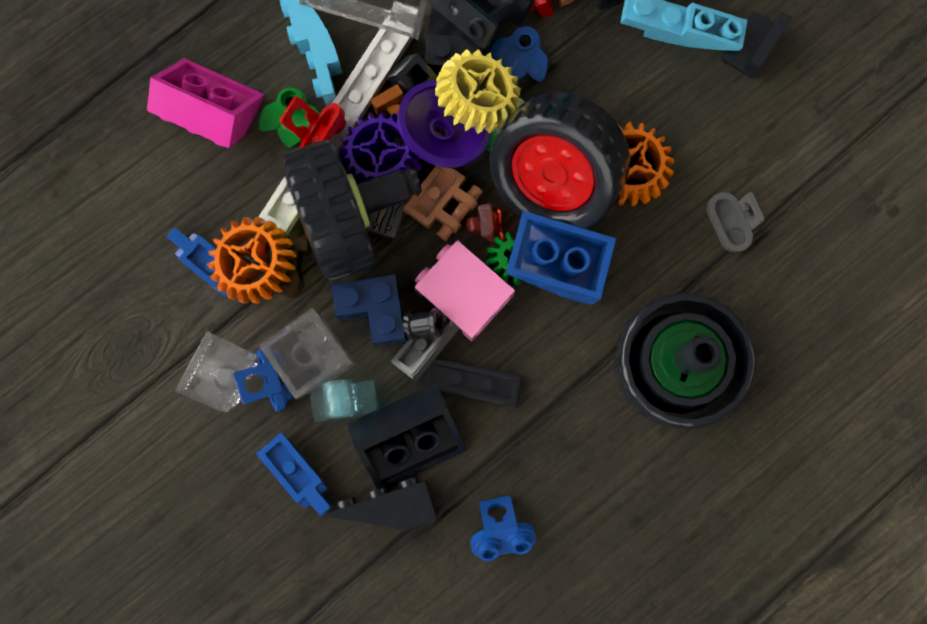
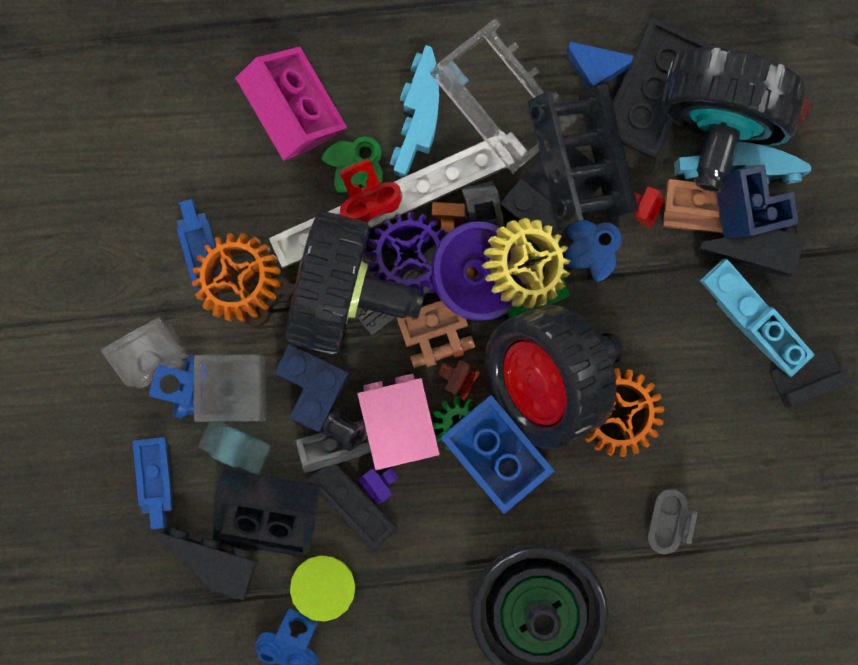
camera: 30 degrees right, 5 degrees up
none -> lime tile [290,555,355,621]
none -> dark purple tile [358,468,399,506]

